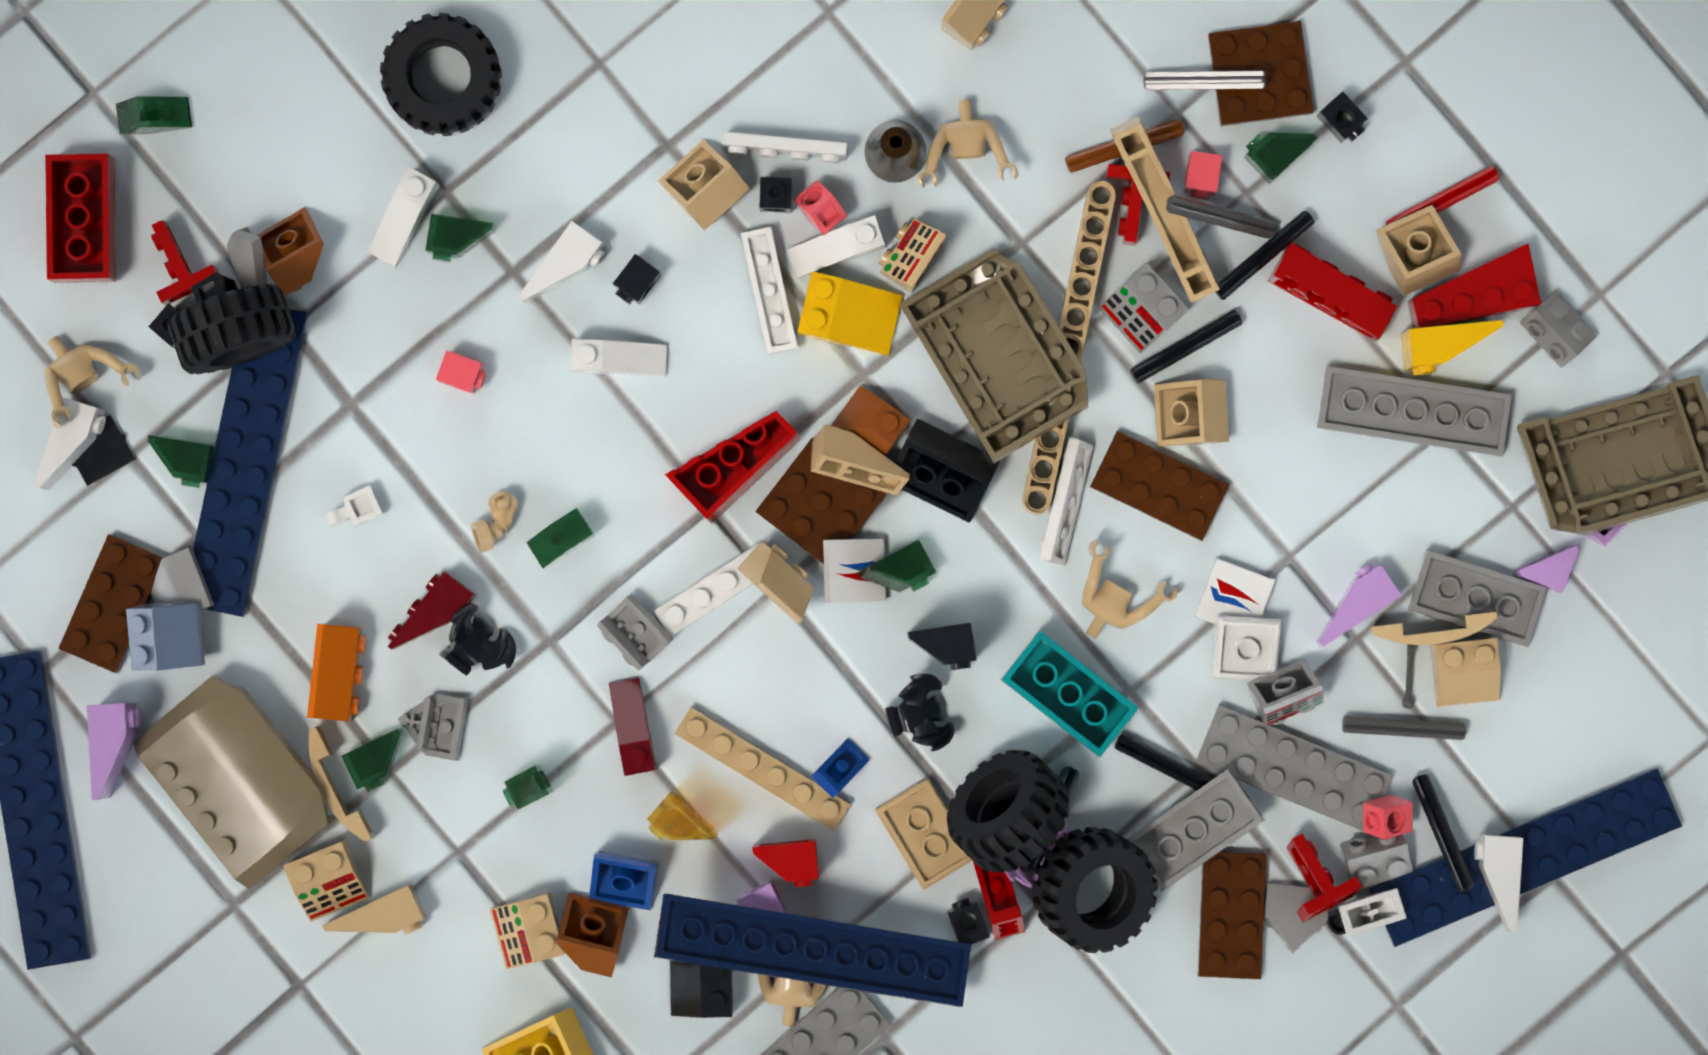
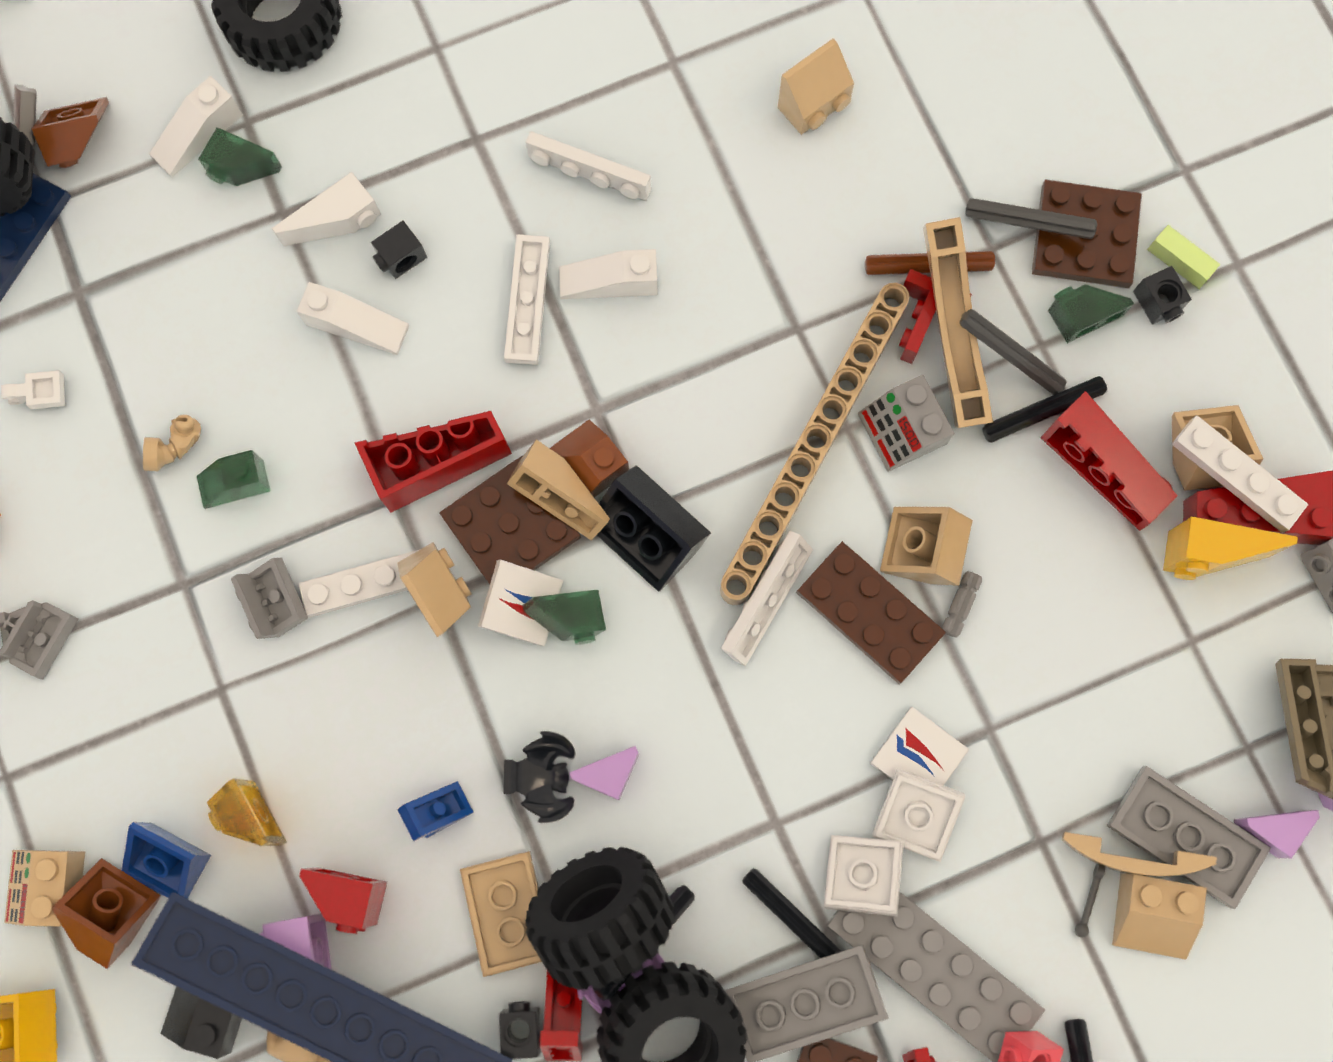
camera: 20 degrees right, 10 degrees down
dark red slope [387,572,476,650] -> none
coral brick [436,350,487,394] -> none
black animal [439,603,516,676] -> none
clear green slope [502,764,554,810] -> none
dark red slope [609,678,657,776] -> none
tan slope [658,139,750,230] -> none
tan plate [674,707,851,831] -> none
black brick [759,177,792,213] -> none
coral brick [793,180,848,235] -> none
yellow slope [798,271,903,356] -> none
dark brown cone [864,121,926,183] -> none
tan slope [878,218,946,294] -> none
dark tan slope [899,249,1089,463] -> none
black slope [907,623,977,670] -> none
tan piece [918,100,1019,188] -> none
teal brick [1000,630,1139,757] -> none
tan piece [1082,540,1177,639] -> none
black axle [1130,310,1243,383] -> none
coral brick [1184,151,1222,200] -> none
light grey slope [1247,659,1324,727] -> none
light grey plate [1317,366,1512,457] -> none
lavender slope [1317,563,1402,647] -> none
dark grey axle [1342,716,1466,740] -> none
red axle [1386,166,1500,225] -> none
none -> lavender slope [569,746,639,801]
none -> white tile [824,835,904,917]
none -> light grey axle [942,571,982,637]
none -> yellowish green slope [1147,225,1220,289]
none -> white plate [1172,415,1308,533]

